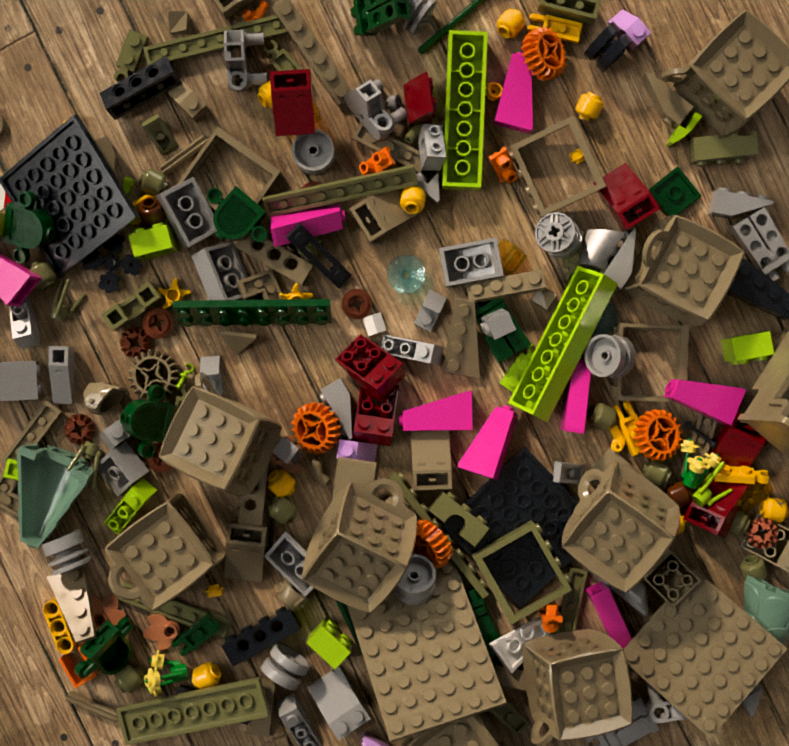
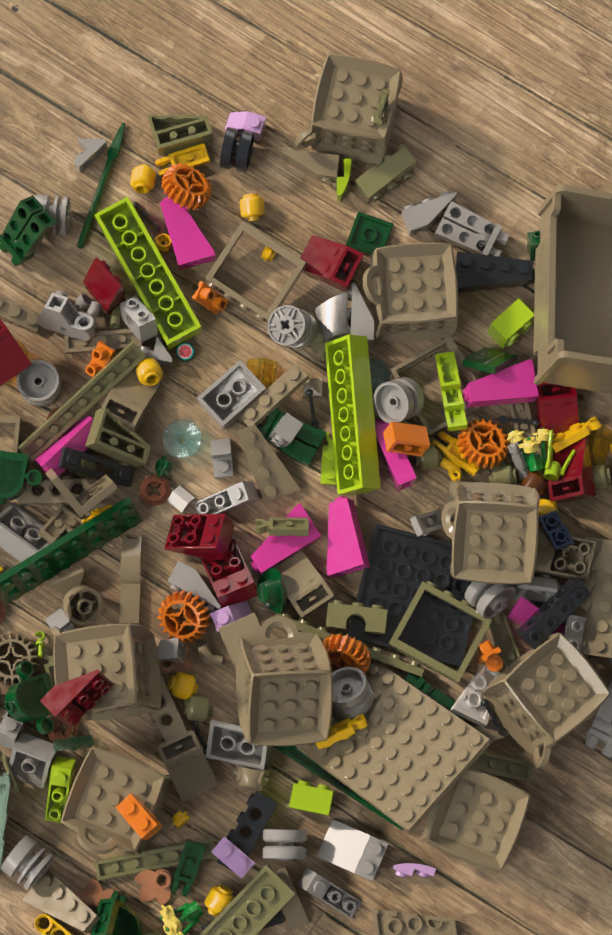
camera: 35 degrees left, 10 degrees down
none -> dark red slope [40,670,114,728]
none -> dark tan bracket [45,469,118,517]
none -> clear green axle [53,735,93,751]
none -> dark tan cylinder [62,585,103,626]
none -> olive wedge [85,407,151,468]
none -> orange brick [115,793,163,840]
none -> dark tan piece [119,536,142,624]
none -> pearl dark grey hinge [132,202,161,232]
none -> dark green plate [155,455,172,477]
none -> tile [176,342,195,362]
none -> lavender plate [211,836,255,879]
none -> olive plate [255,517,309,537]
none -> dark green hat [257,568,287,613]
none -> black hinge [306,389,319,428]
none -> yellow plate [315,713,368,750]
none -> olive piece [371,89,390,125]
none -> orange brick [383,422,430,457]
none -> lime slope [435,351,468,432]
none -> dark green tile [463,347,517,374]
none -> light grey wheel [464,582,516,619]
none -> black hinge [481,699,506,736]
none -> light grey axle [508,442,529,479]
none -> black brick [515,576,592,650]
none -> dark blue slope [538,510,574,551]
none -> light grey hinge [564,615,586,652]

